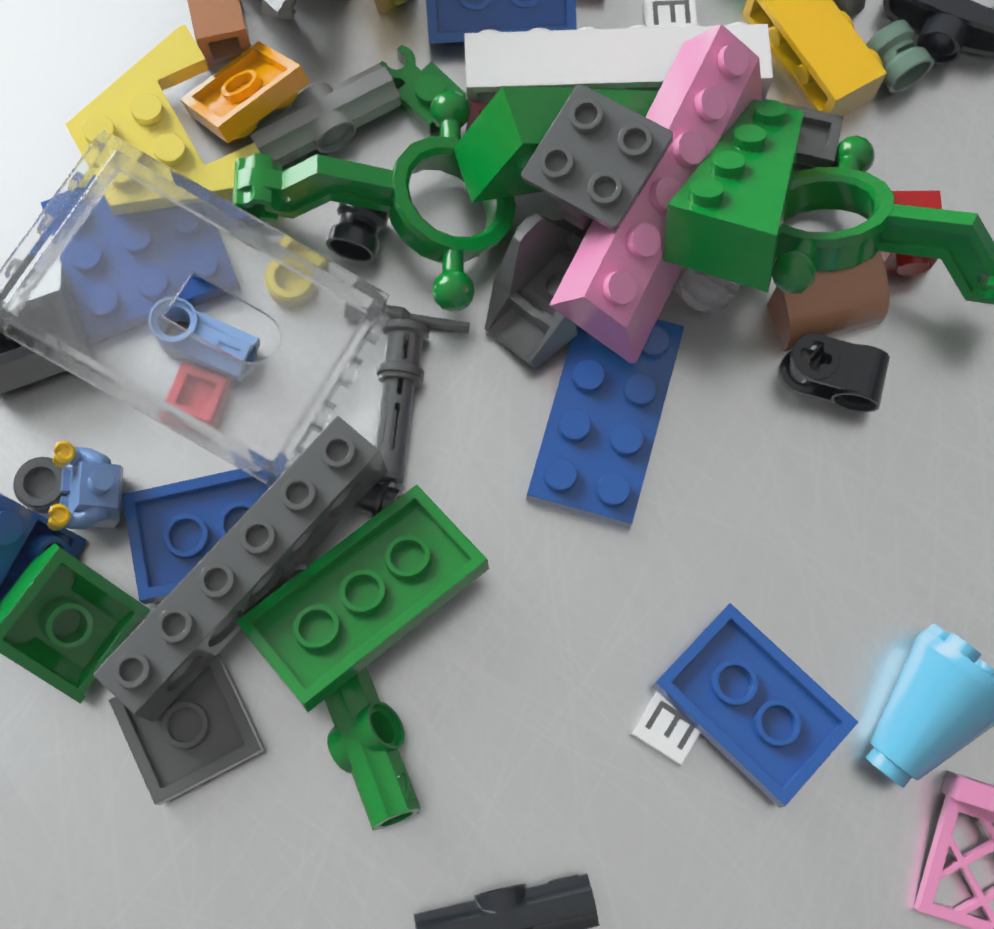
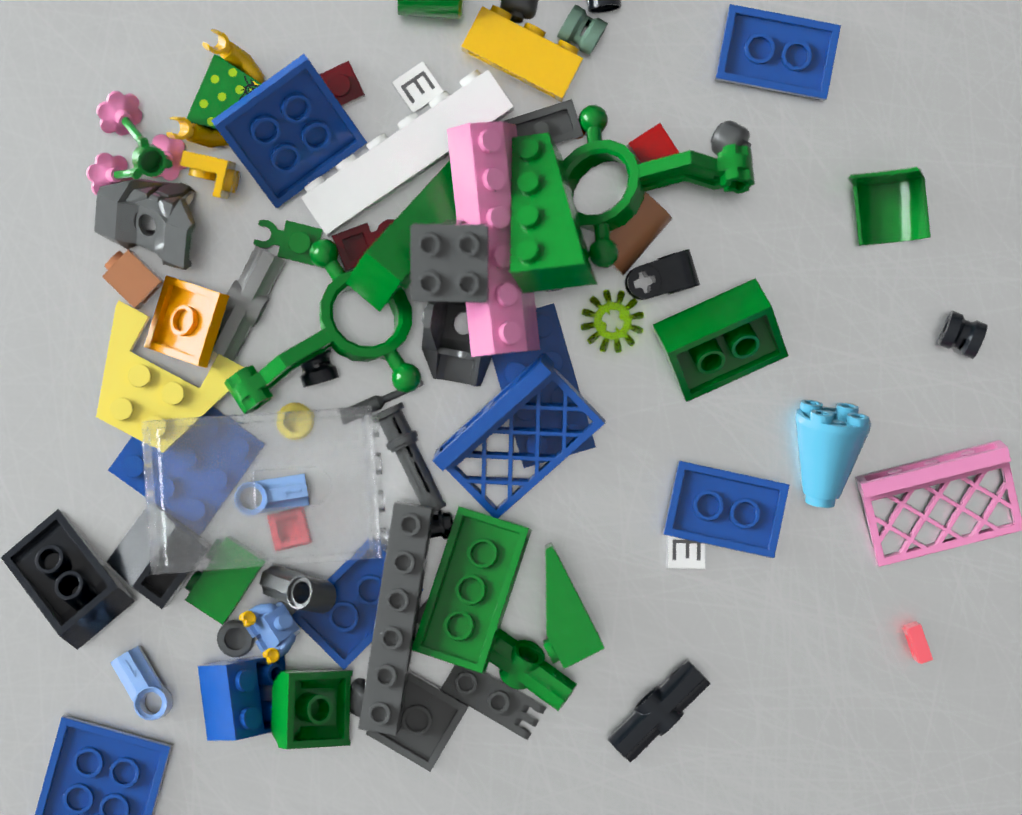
camera: 30 degrees left, 15 degrees up
none -> green piece [185,535,267,625]
none -> dark grey piece [259,563,337,614]
none -> blue fence [432,353,606,518]
none -> dark grey hinge [441,665,547,740]
none -> green slope [543,542,605,669]
none -> clear neon green gear [581,290,644,353]
none -> green slope [653,278,788,402]

